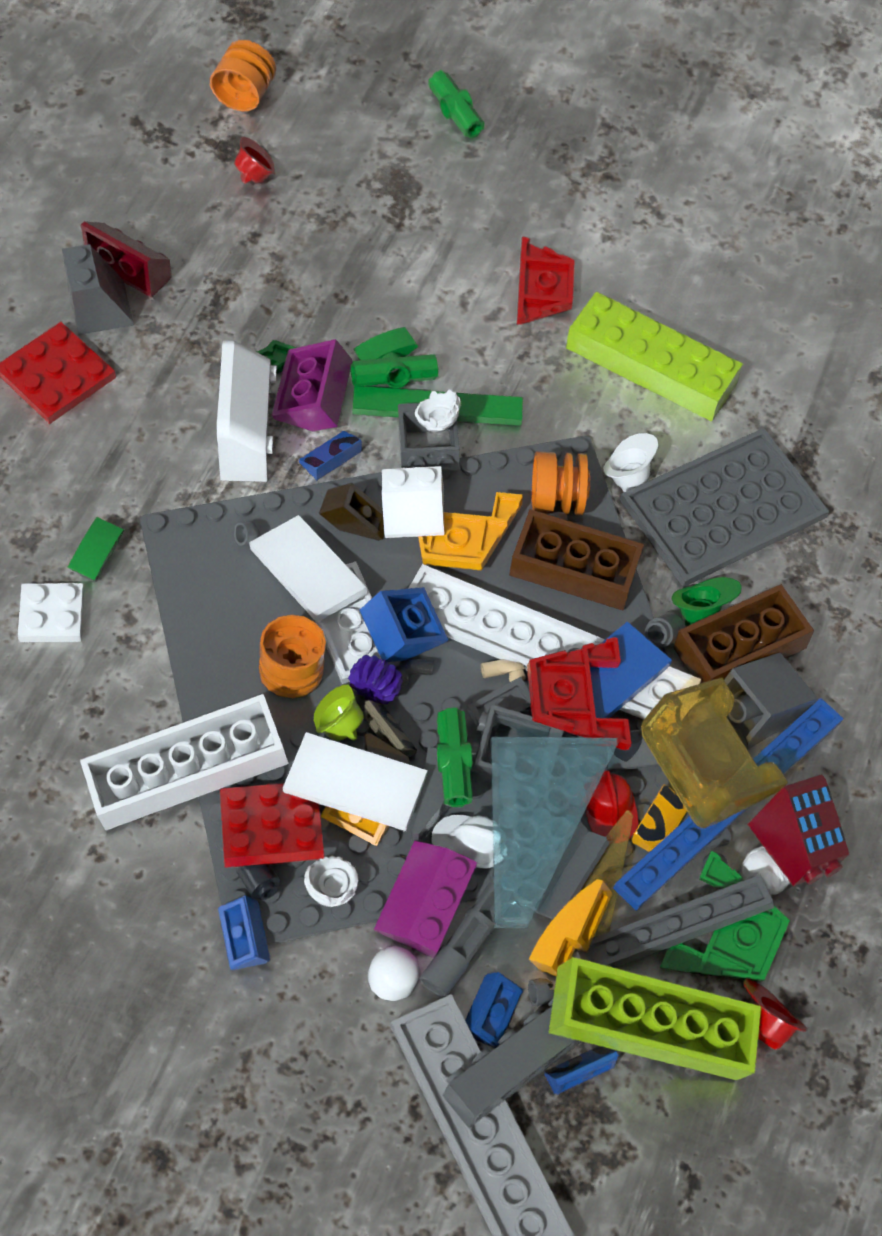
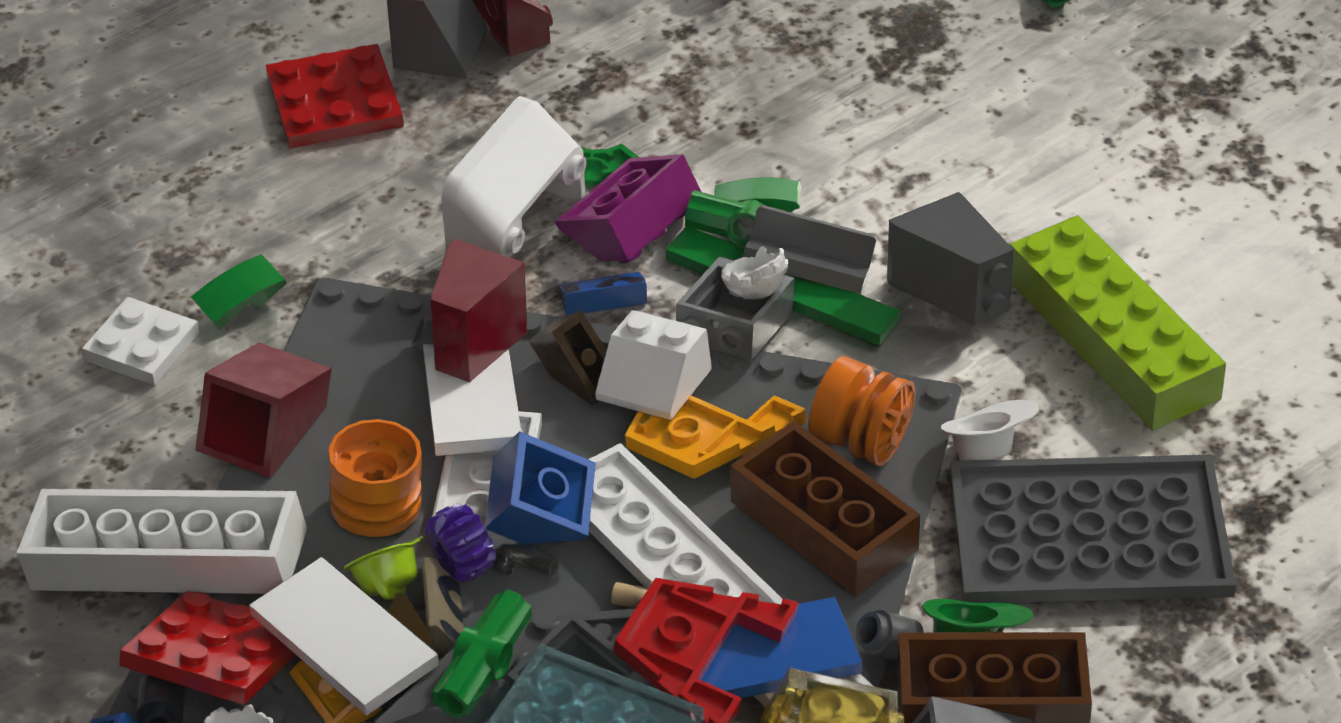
camera: 35 degrees right, 15 degrees down
red wing [516,237,575,325] -> none
none -> dark red slope [195,342,332,477]
none -> dark red slope [430,239,528,382]
none -> dark grey panel [743,205,877,294]
none -> dark grey slope [887,192,1014,325]

